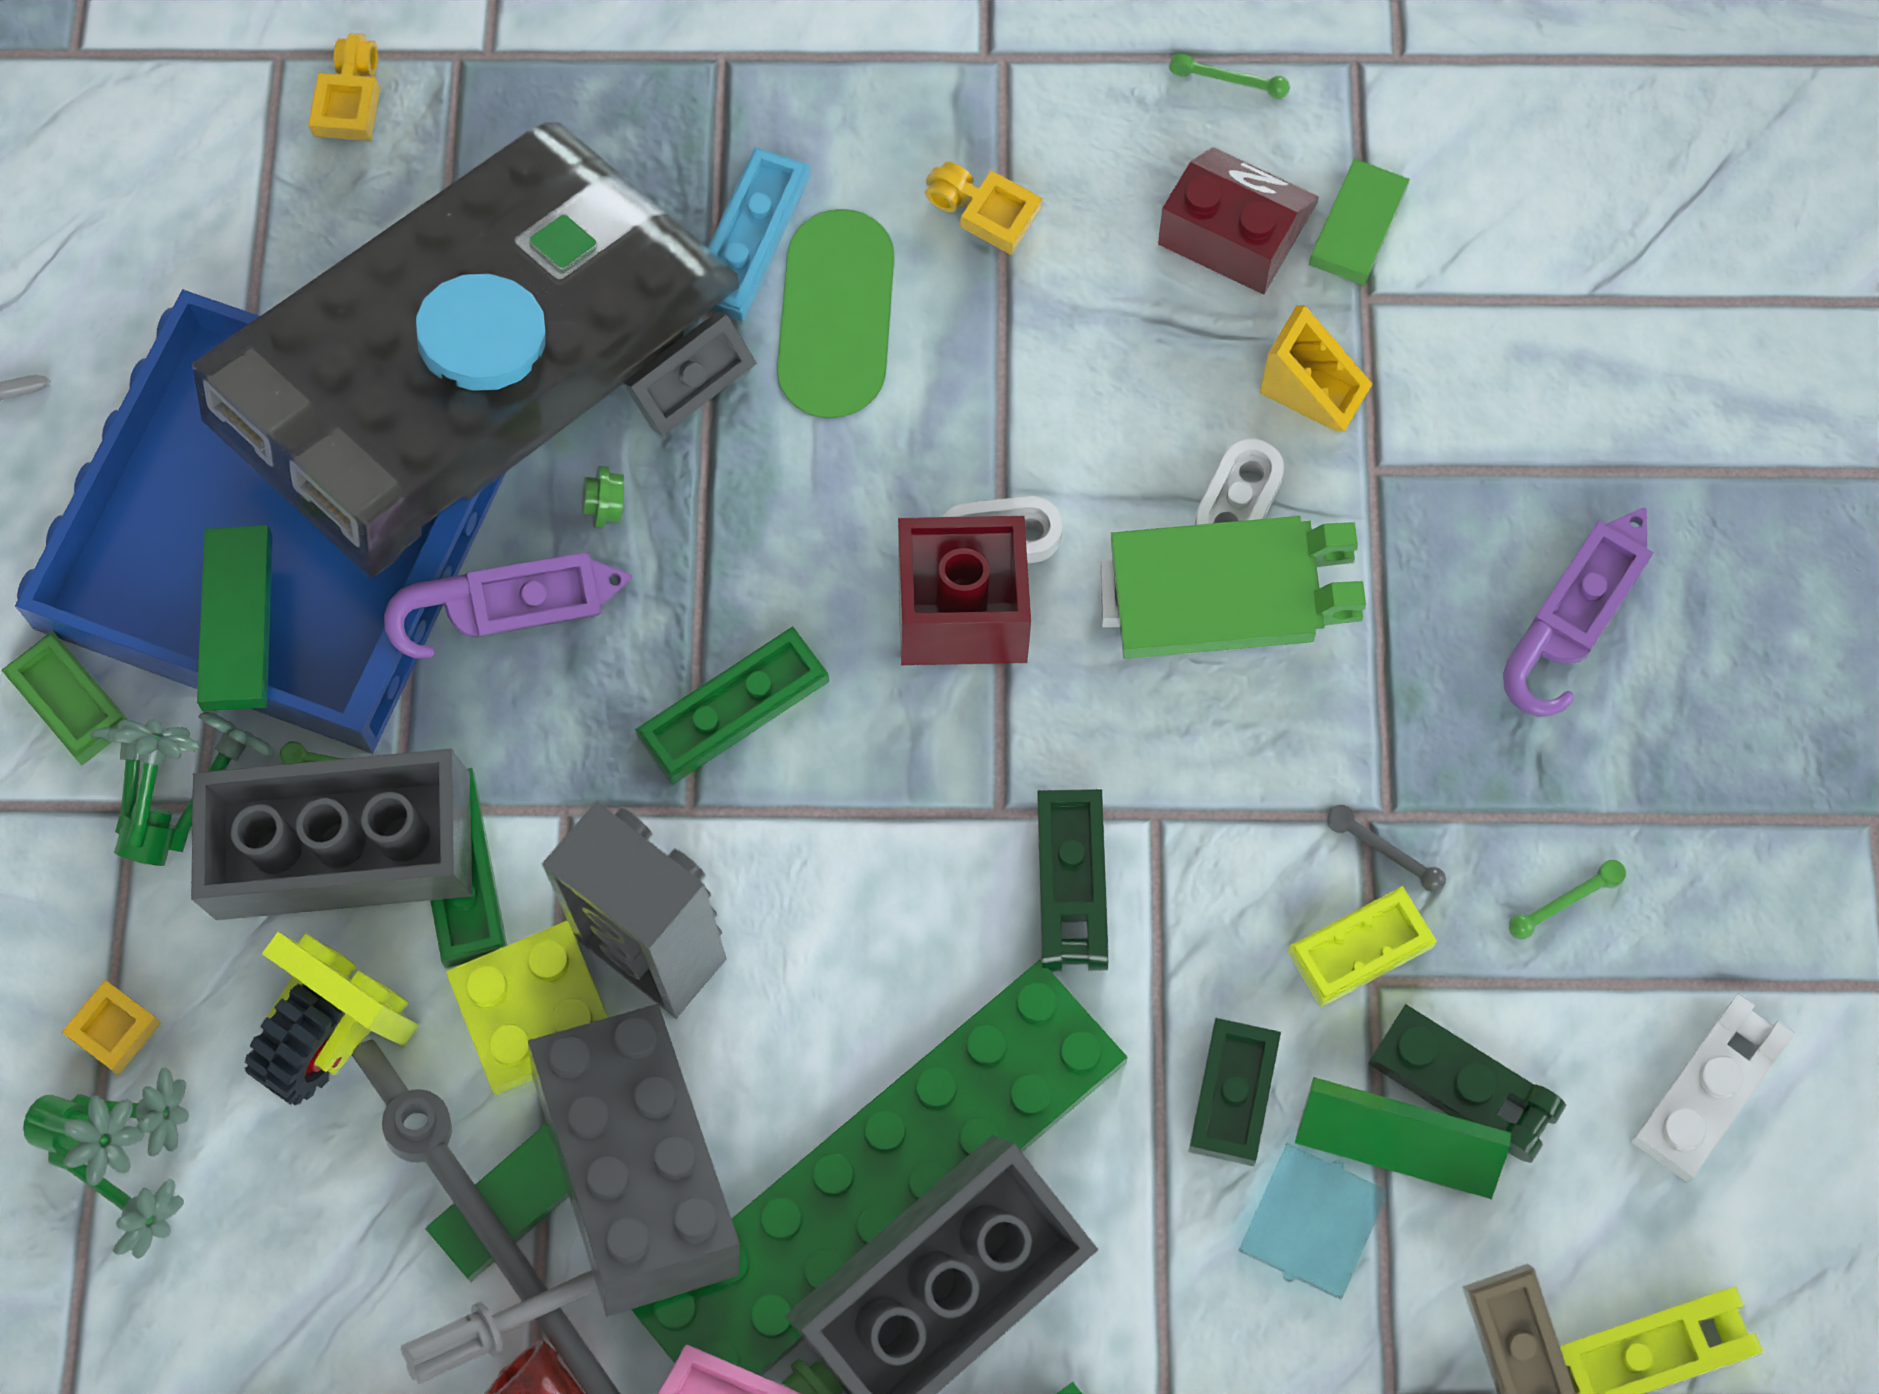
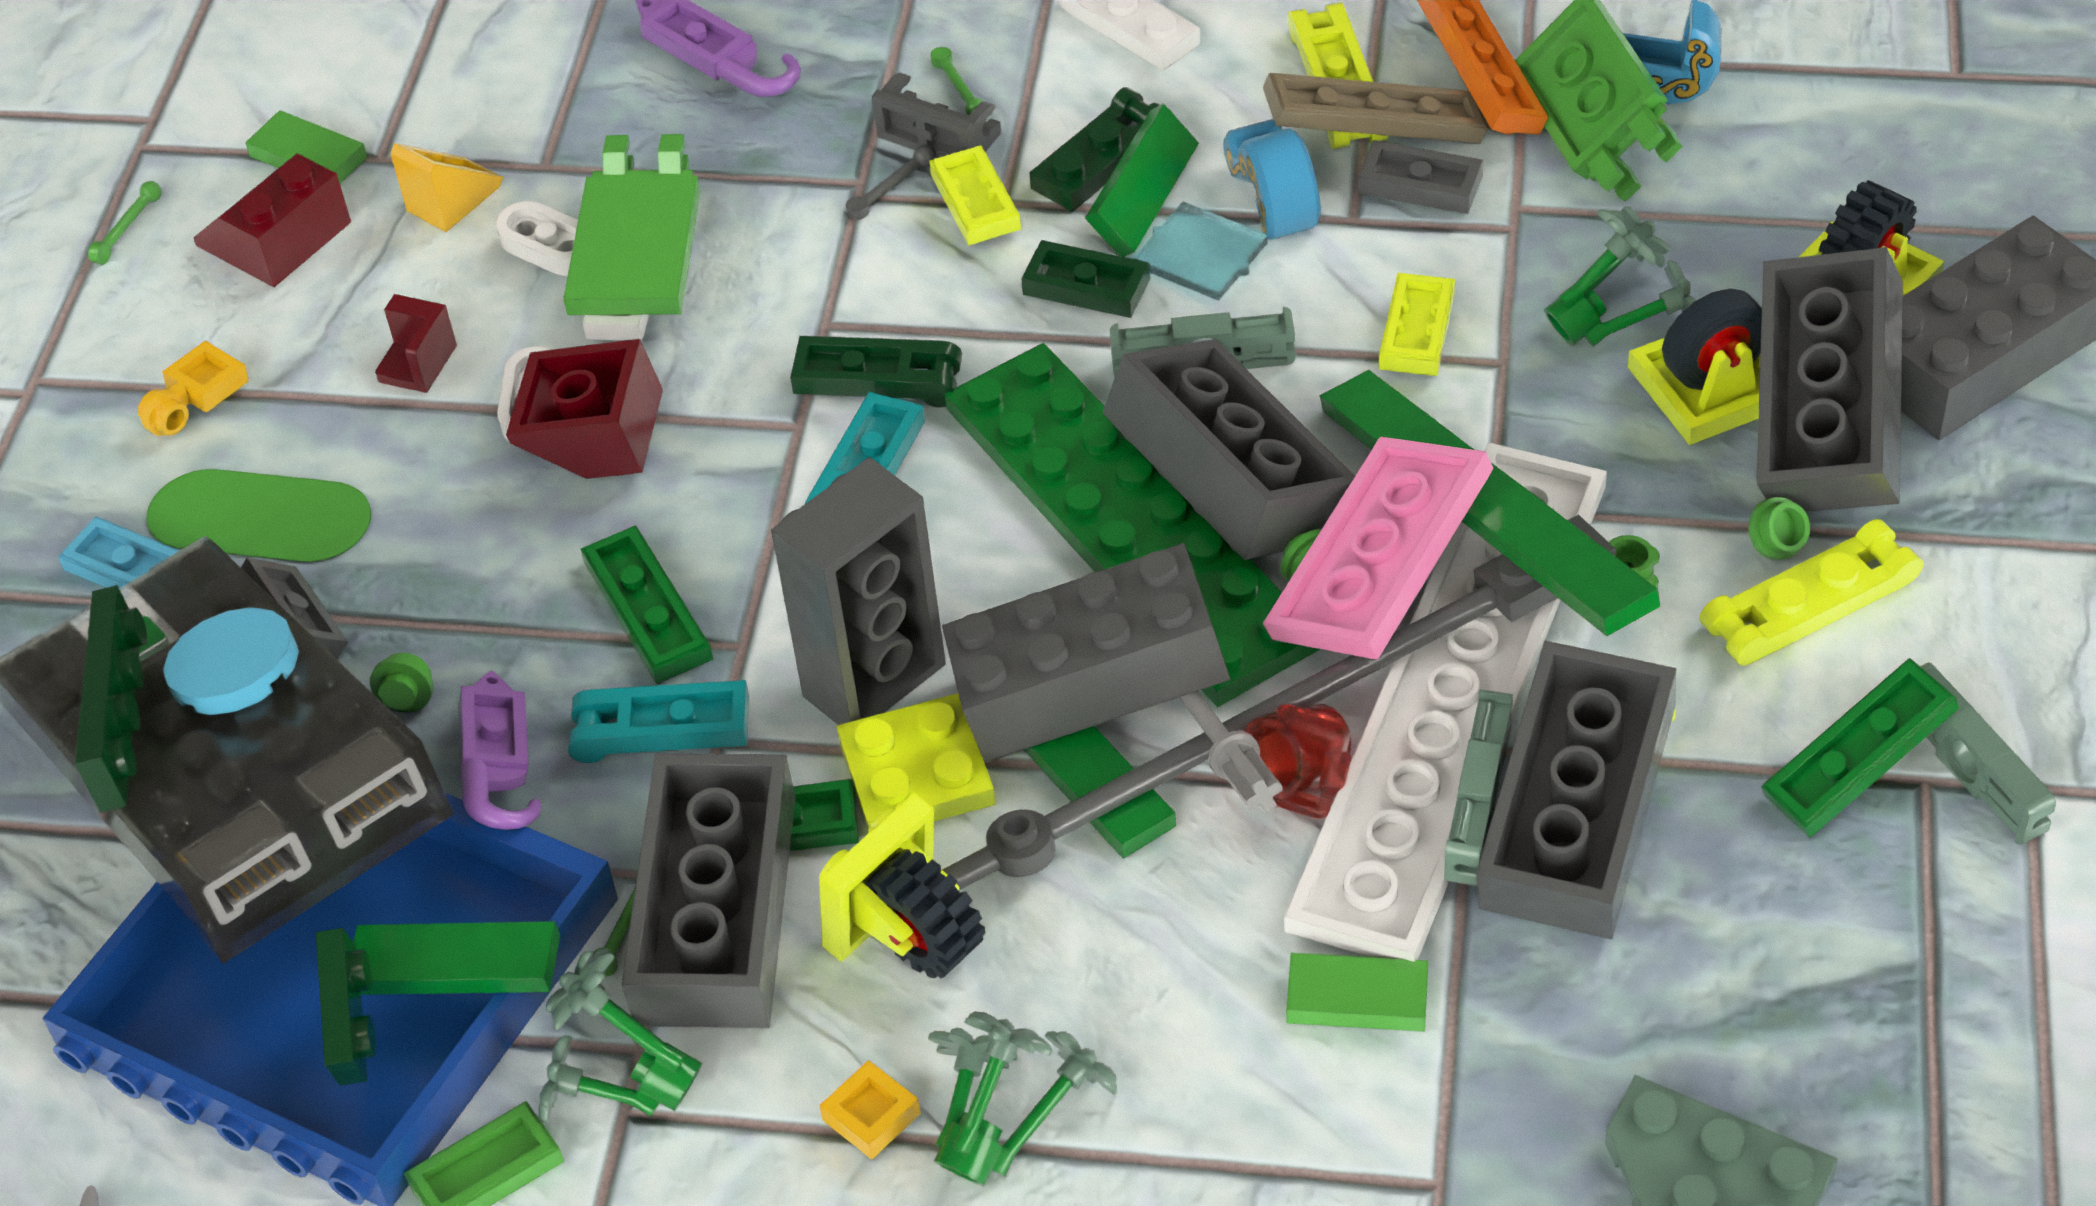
camera: 80 degrees left, 20 degrees down
none -> dark green plate [75,585,147,813]
none -> dark green plate [315,928,376,1086]
none -> dark red panel [375,294,457,393]
none -> teal plate [568,680,749,763]
none -> teal plate [805,392,925,504]
none -> dark grey hinge [872,72,1001,158]
none -> sand green piece [1110,307,1296,377]
none -> dark azure animal [1223,119,1321,240]

